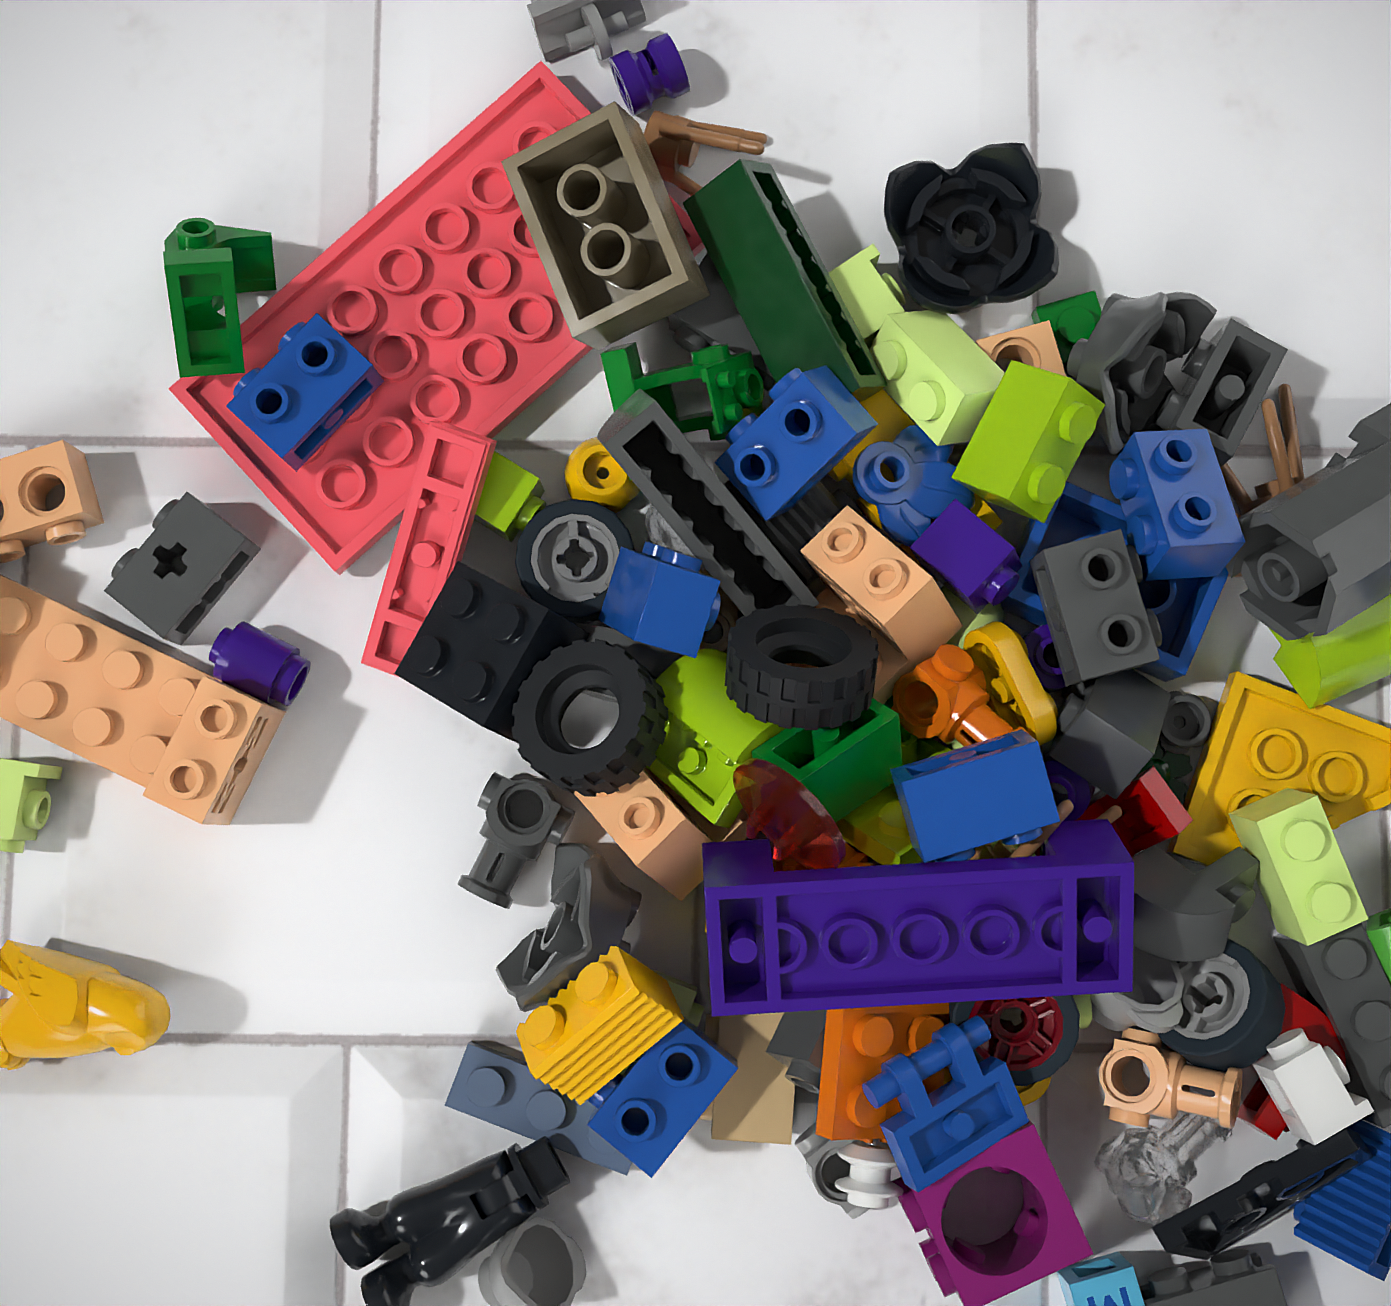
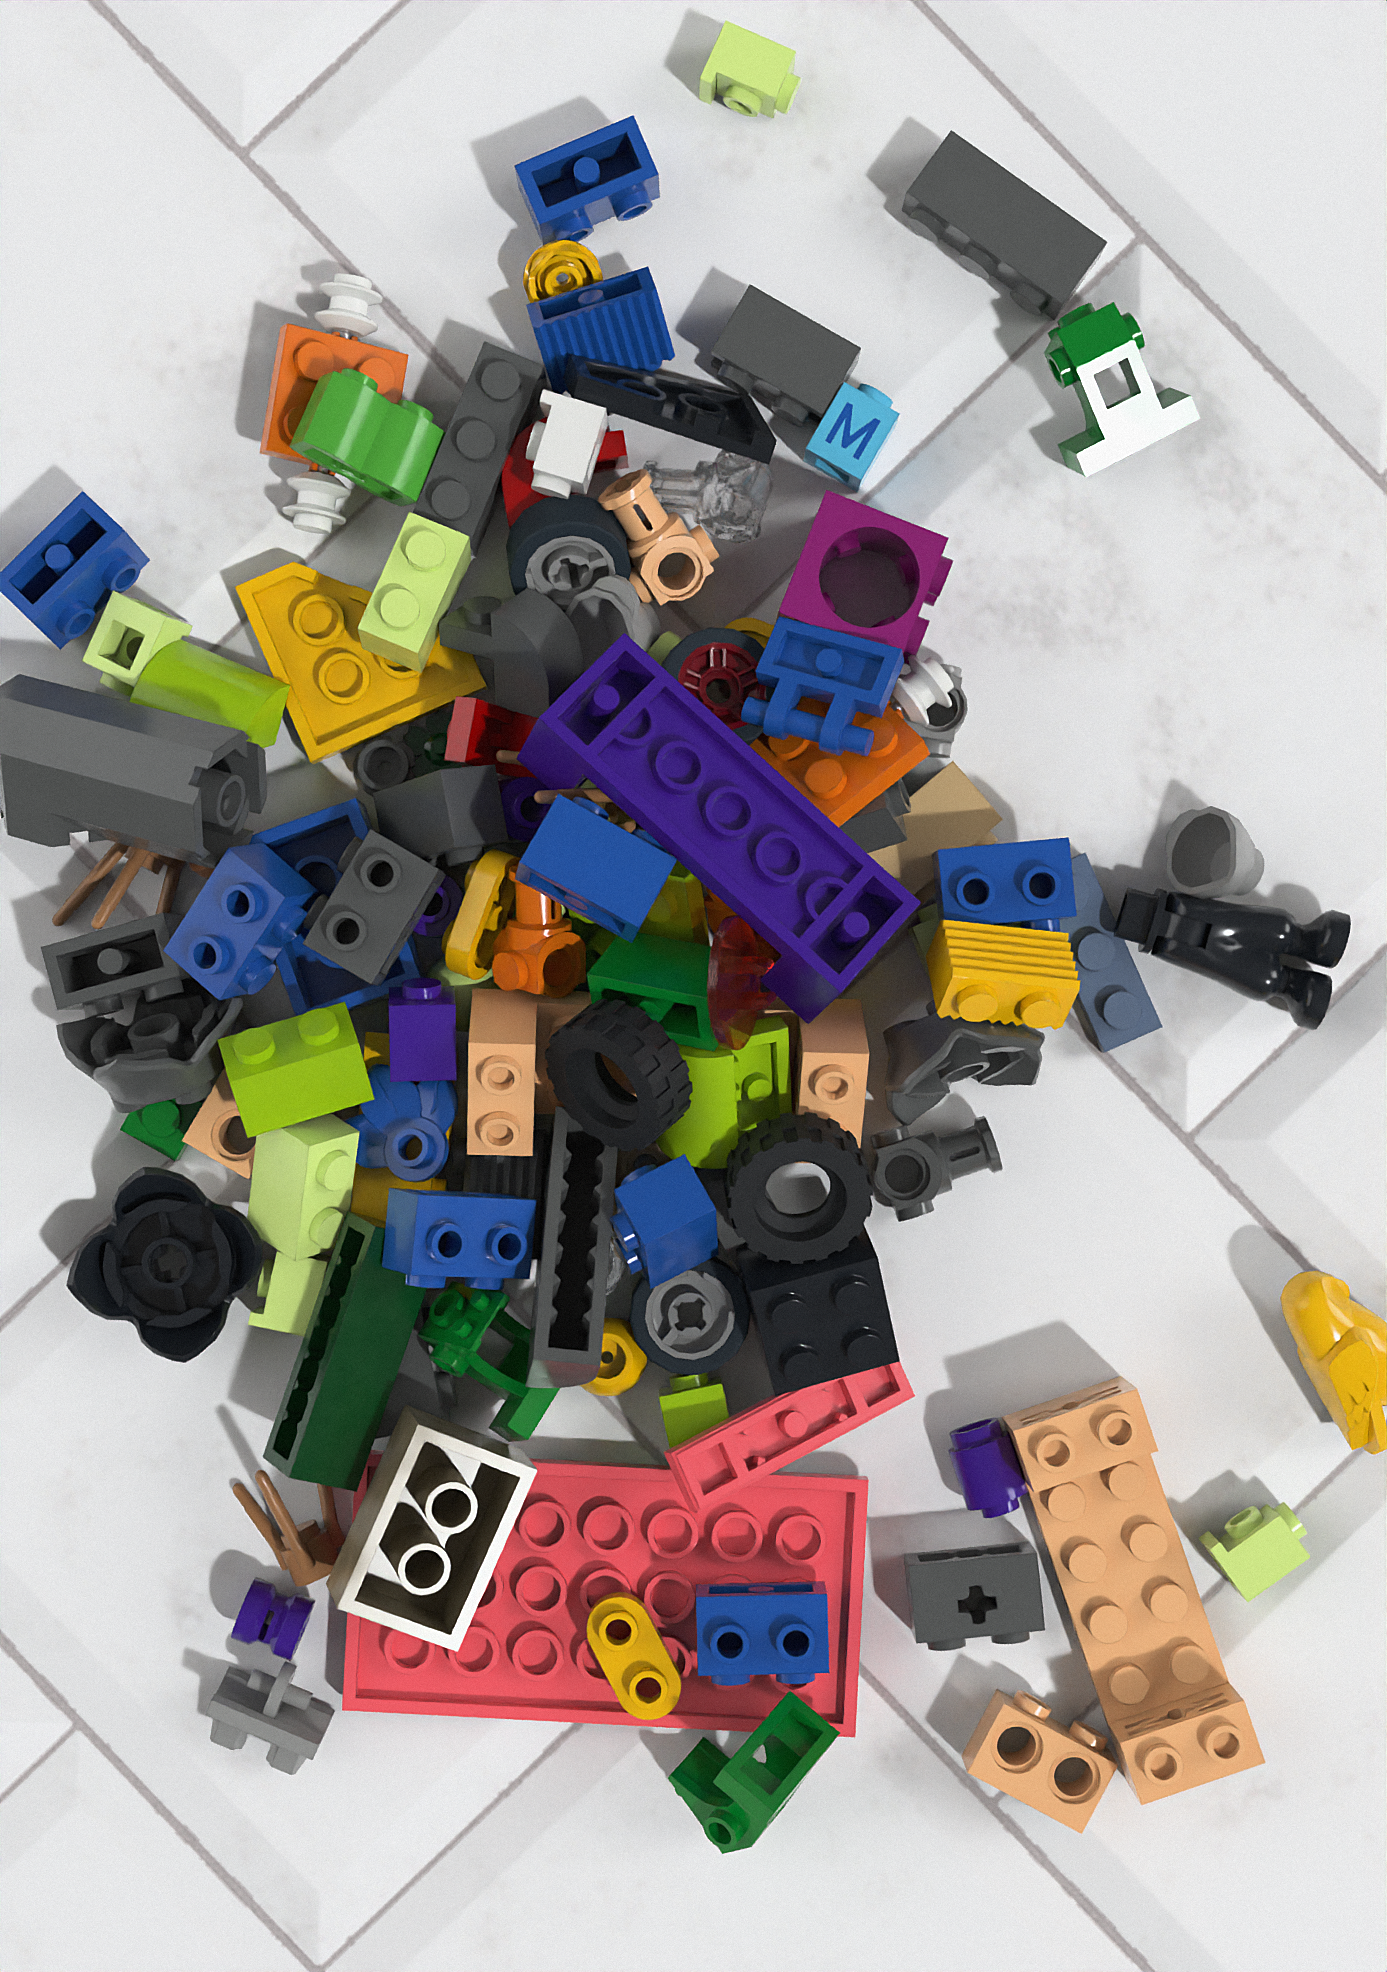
camera: 140 degrees left, 5 degrees up
none -> yellow plate [586,1592,681,1720]

